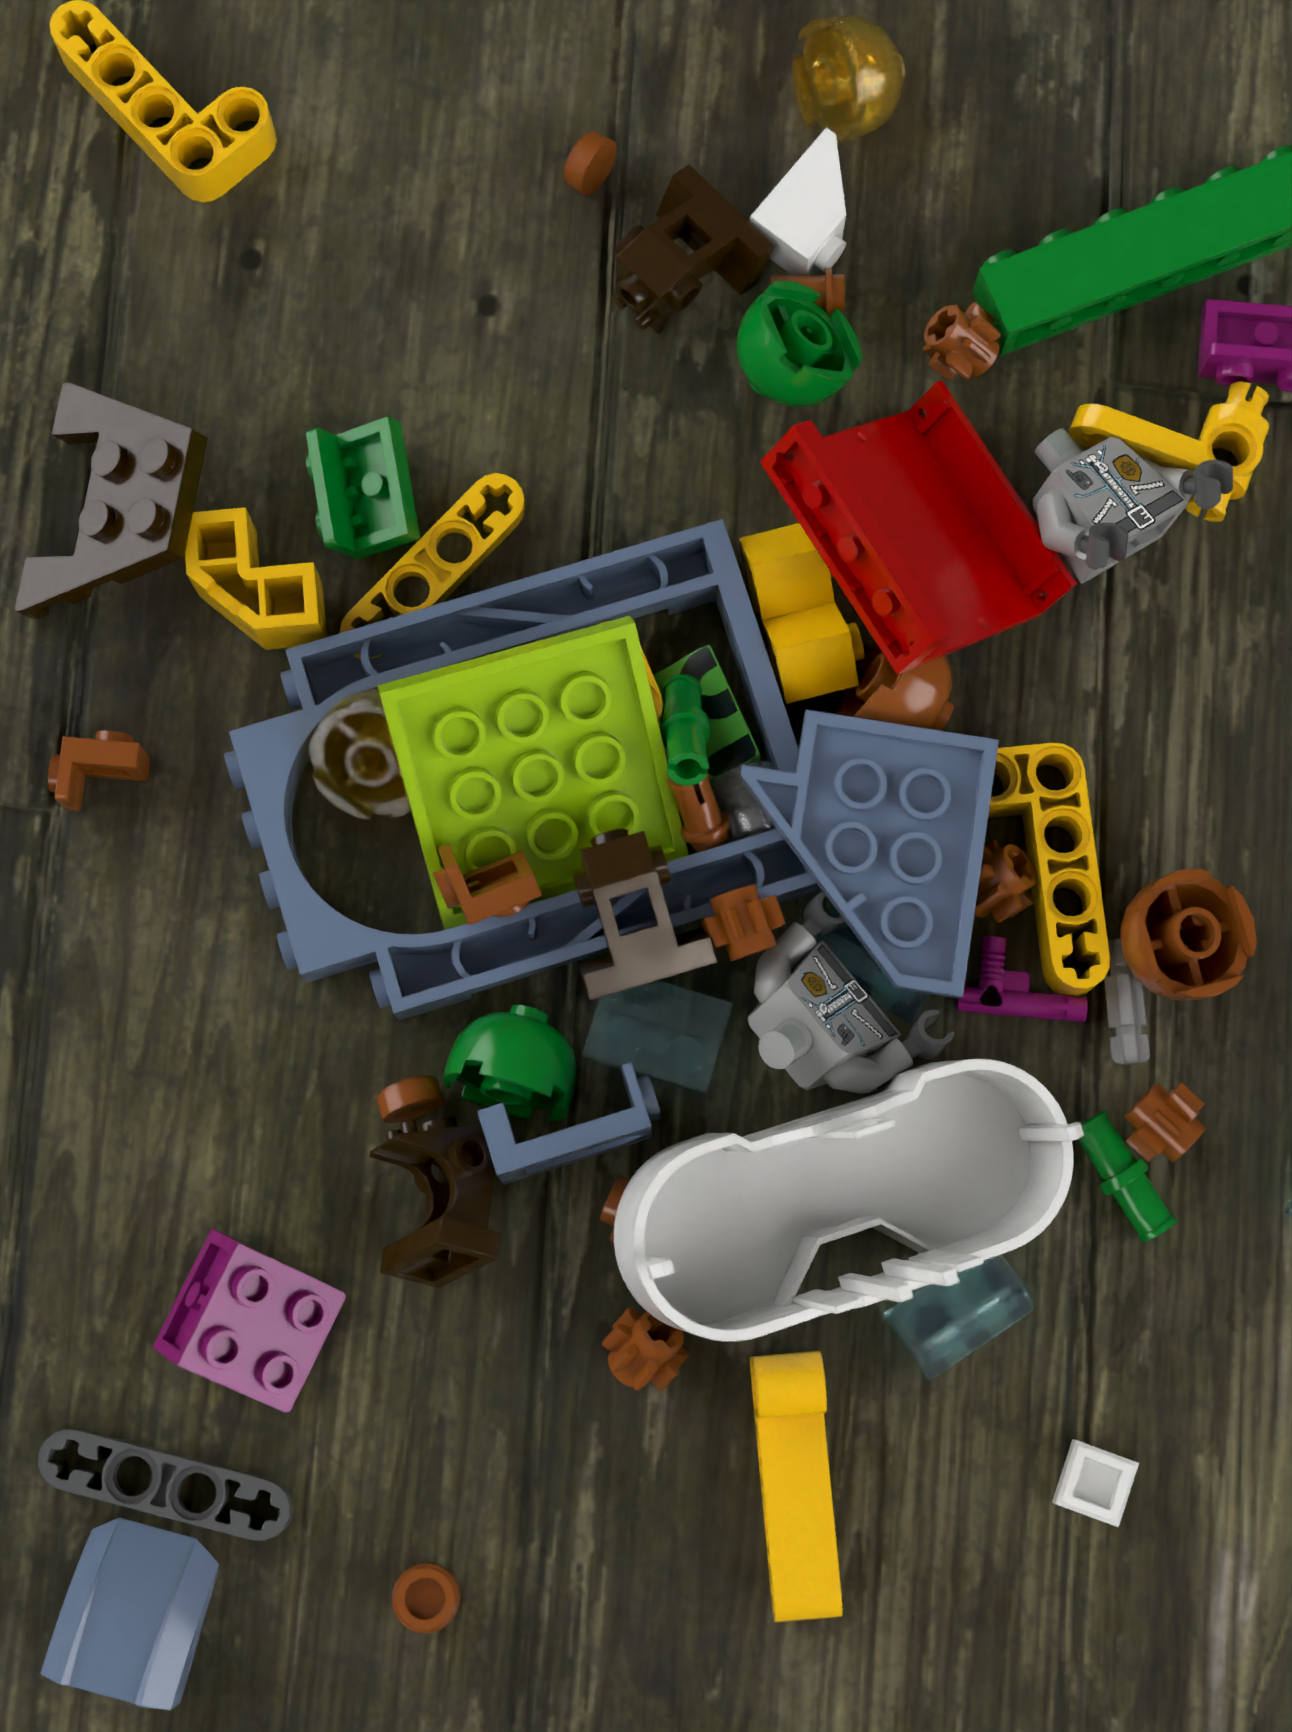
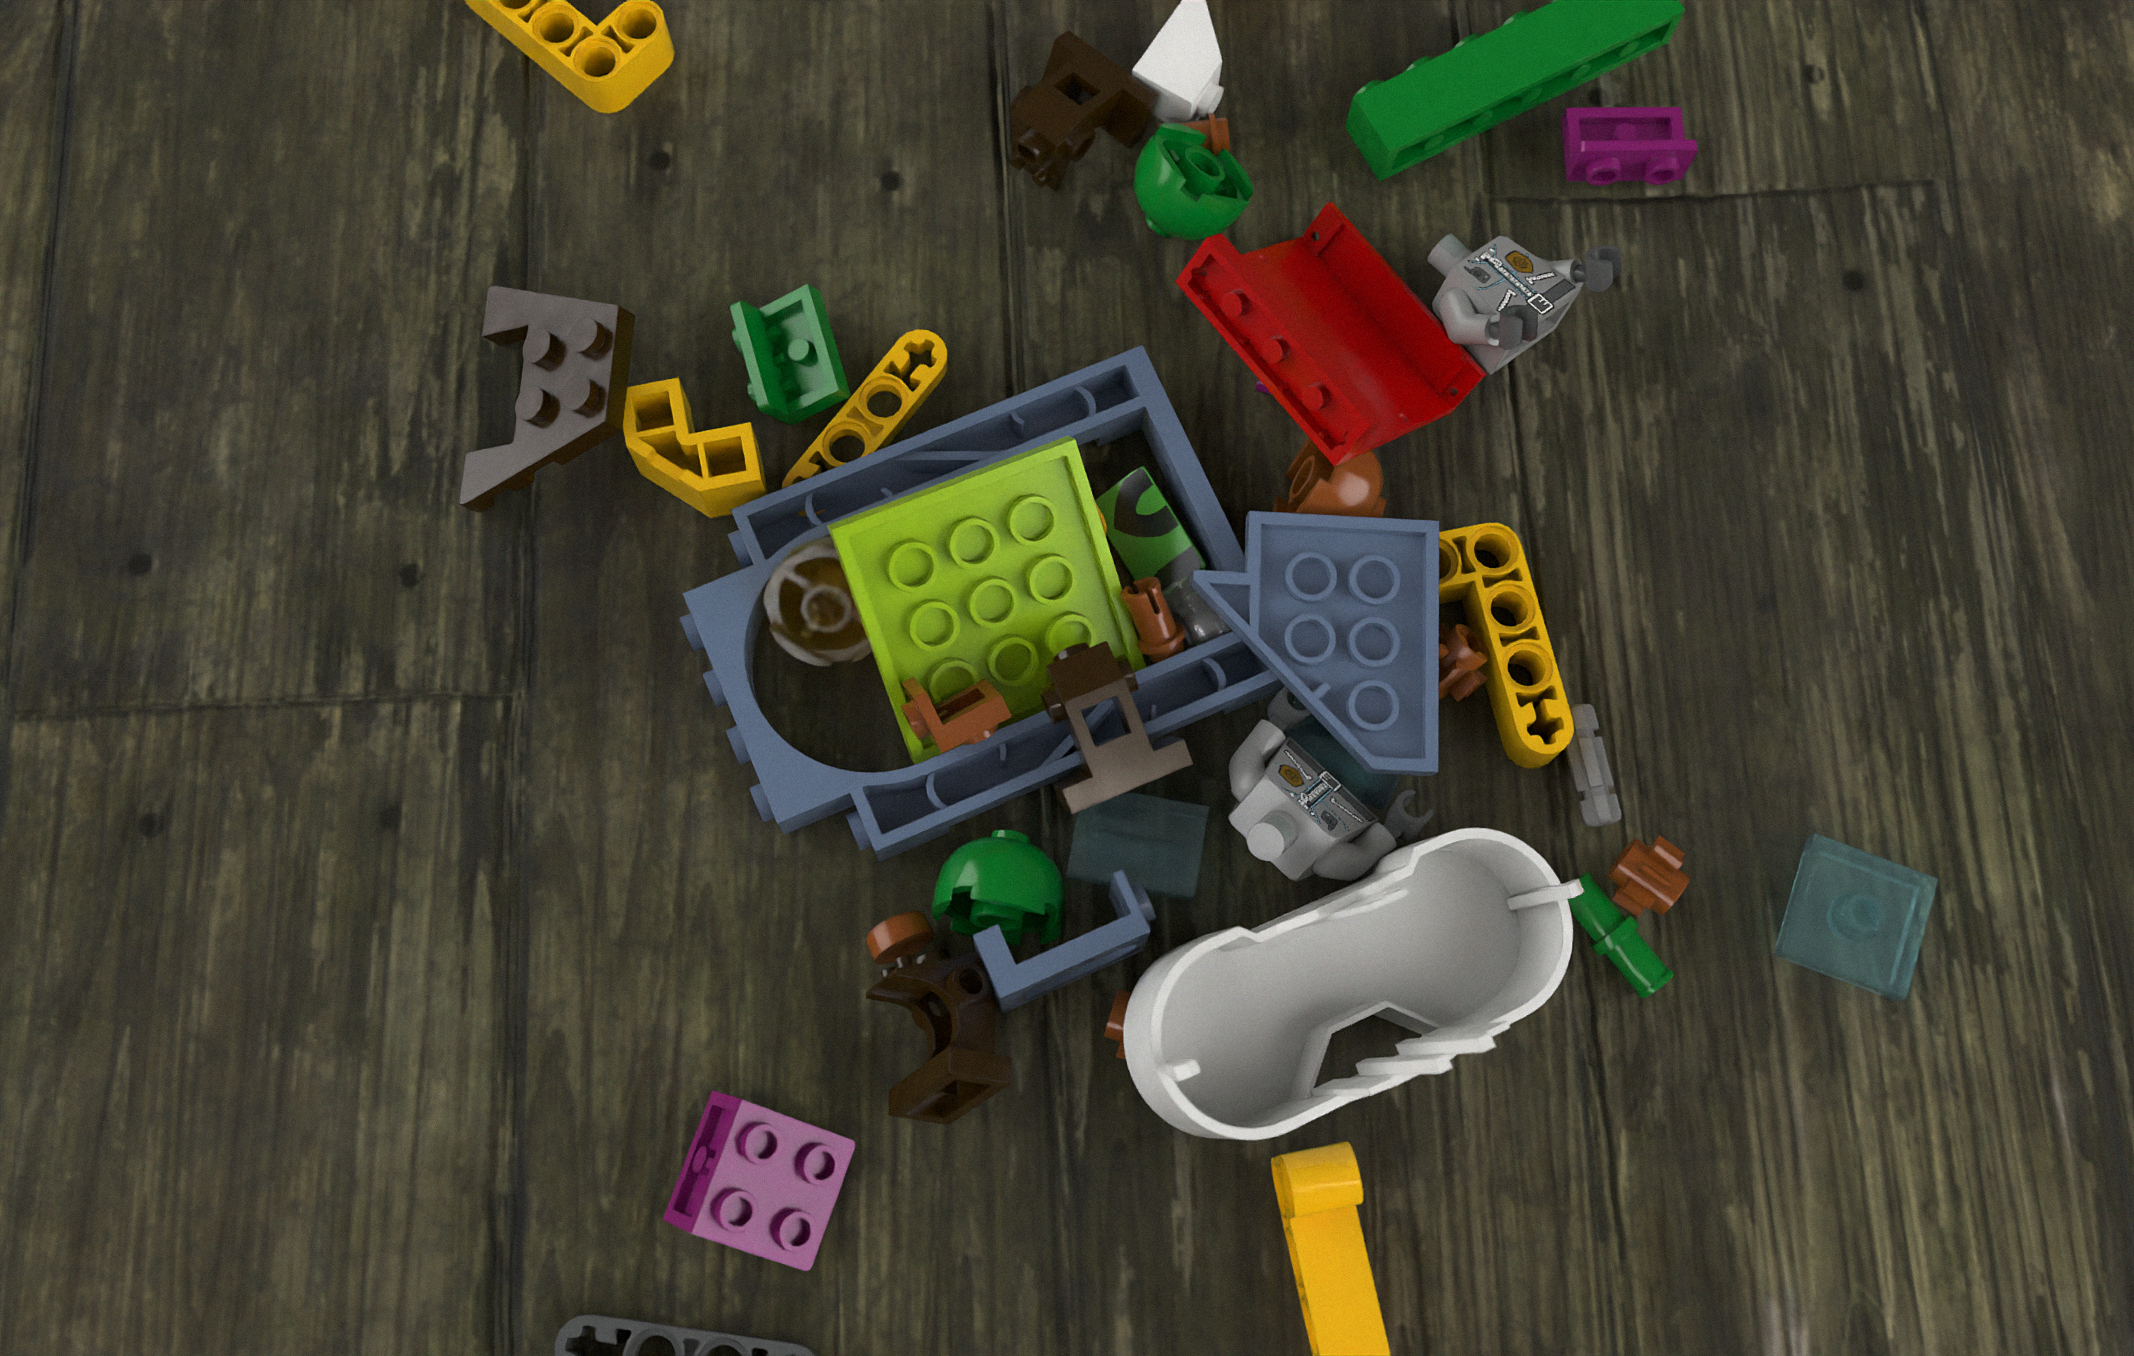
camera: 10 degrees left, 5 degrees down
dark orange bracket [48,730,151,812] -> none
dark orange tile [564,131,617,196] -> none
dark orange gear [602,1307,689,1391] -> none
green pin [659,674,710,786] -> none
dark orange gear [701,884,786,961] -> none
yellow brick [739,523,864,704] -> none
clear light blue slope [884,1254,1034,1380] -> none
dark orange gear [923,302,1001,381] -> none
magenta hose [956,936,1088,1023] -> none
white tile [1052,1439,1139,1527] -> none
yellow piece [1069,382,1269,522] -> none
dark orange cylinder [1120,869,1257,1001] -> none

